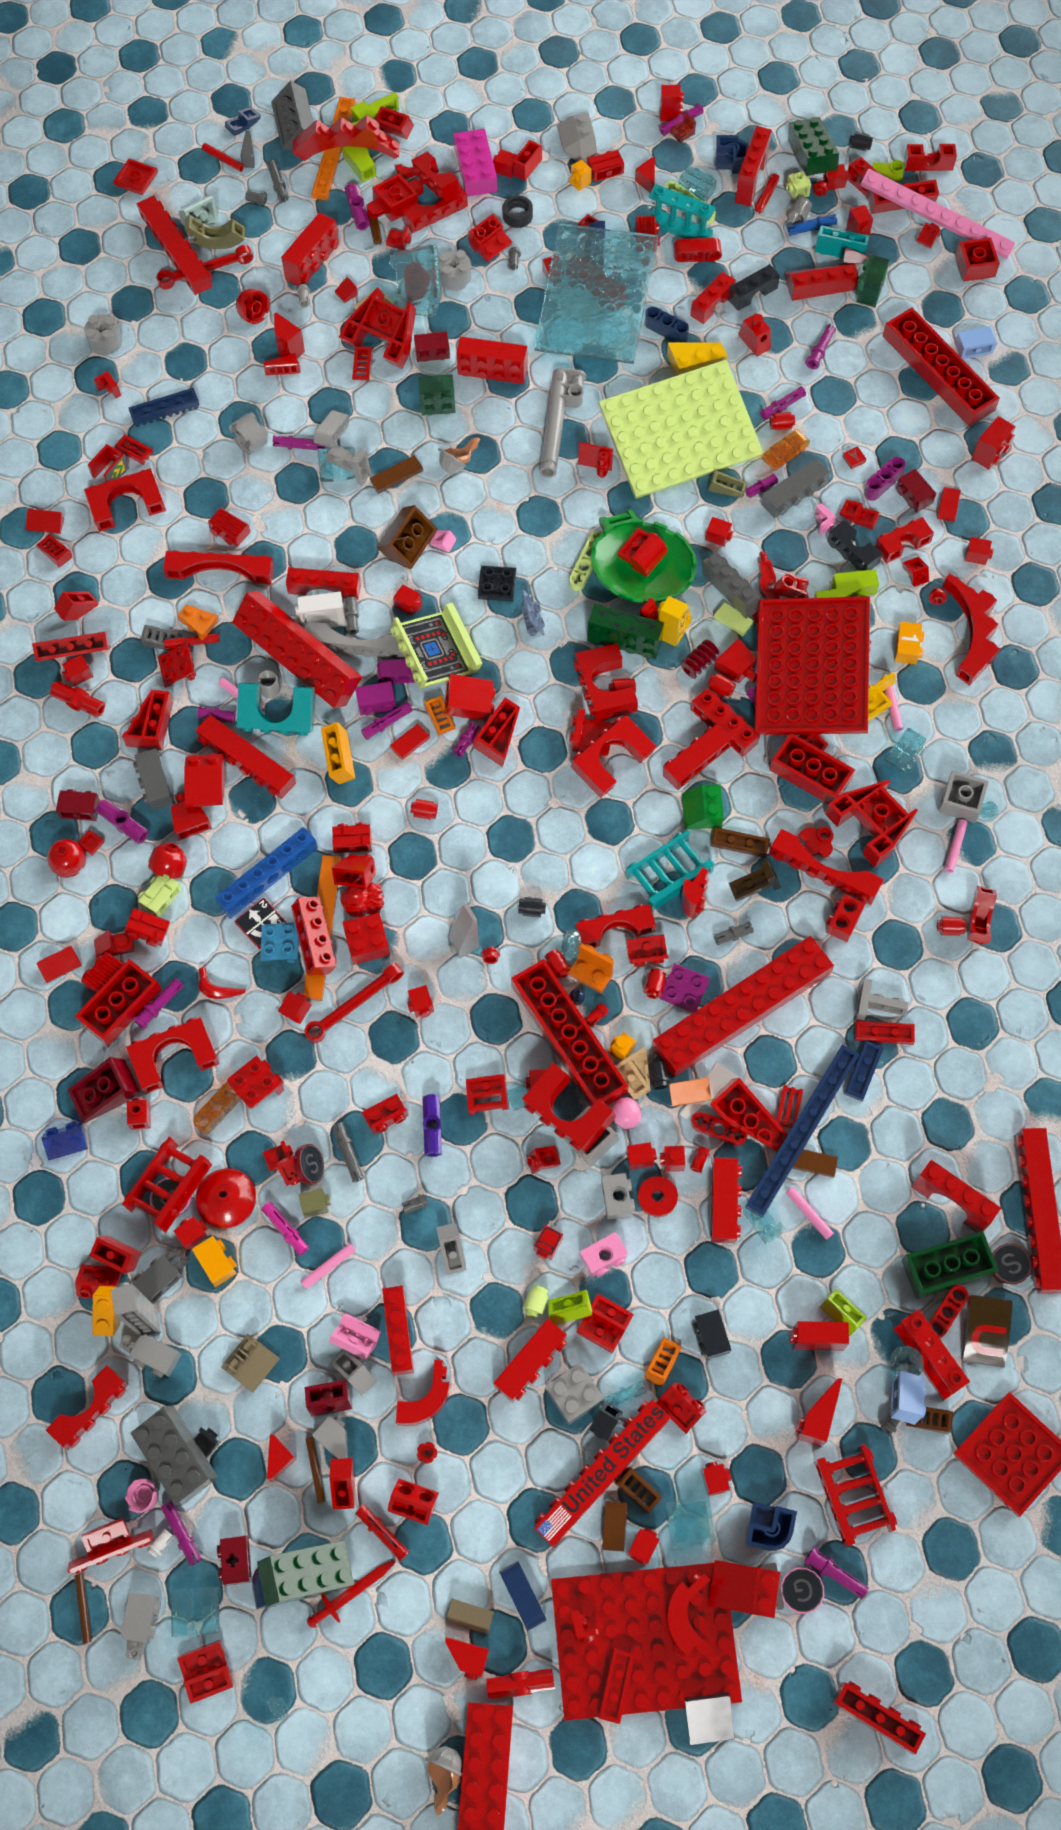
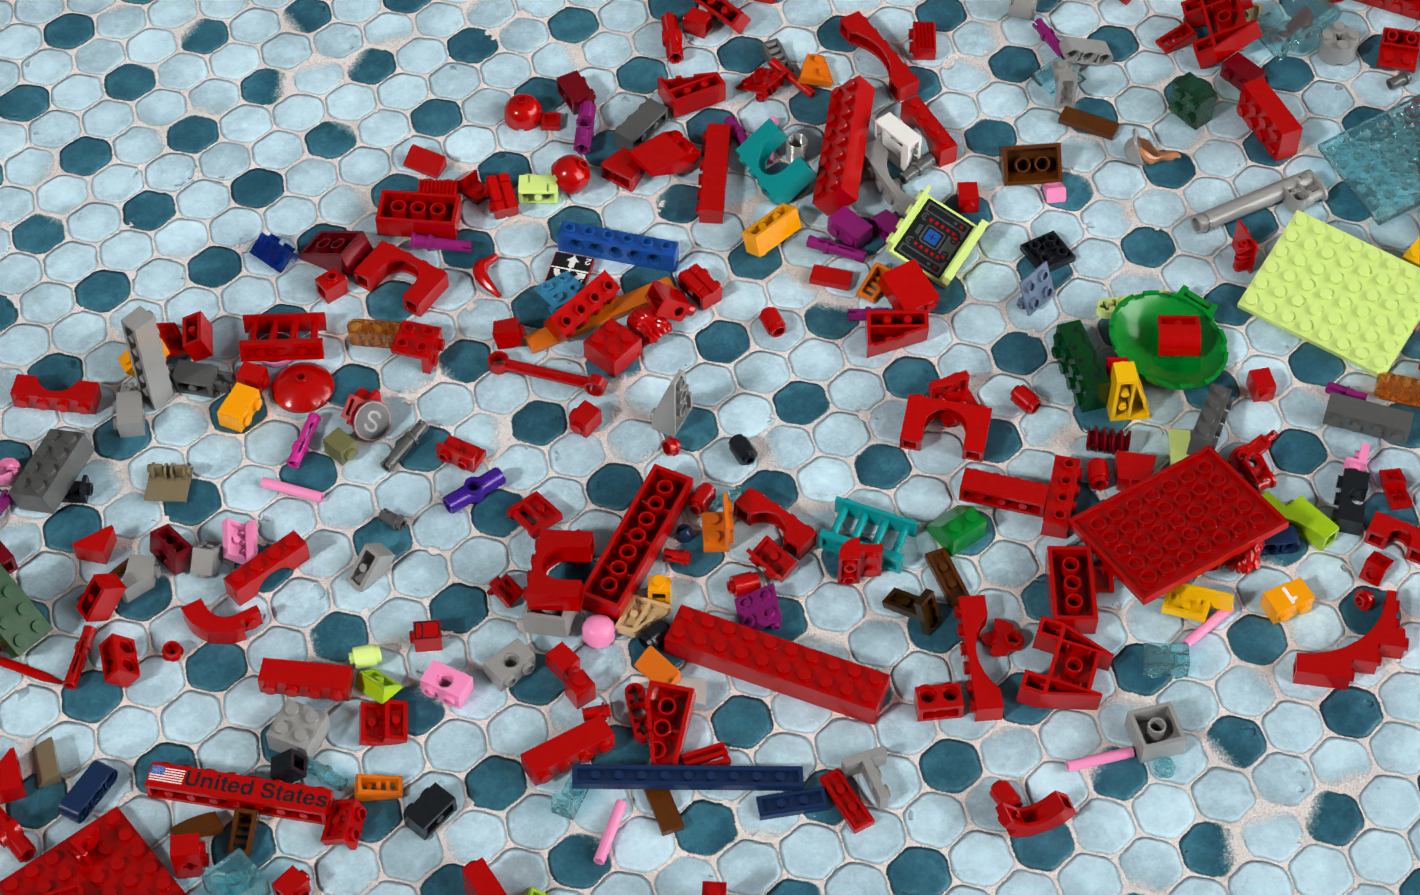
camera: 55 degrees right, 15 degrees down
red arch [573,643,638,722] -> none
red tile [637,1176,678,1218] -> none
olive slope [708,470,747,498] -> none
dark grey pin [714,921,754,946] -> none

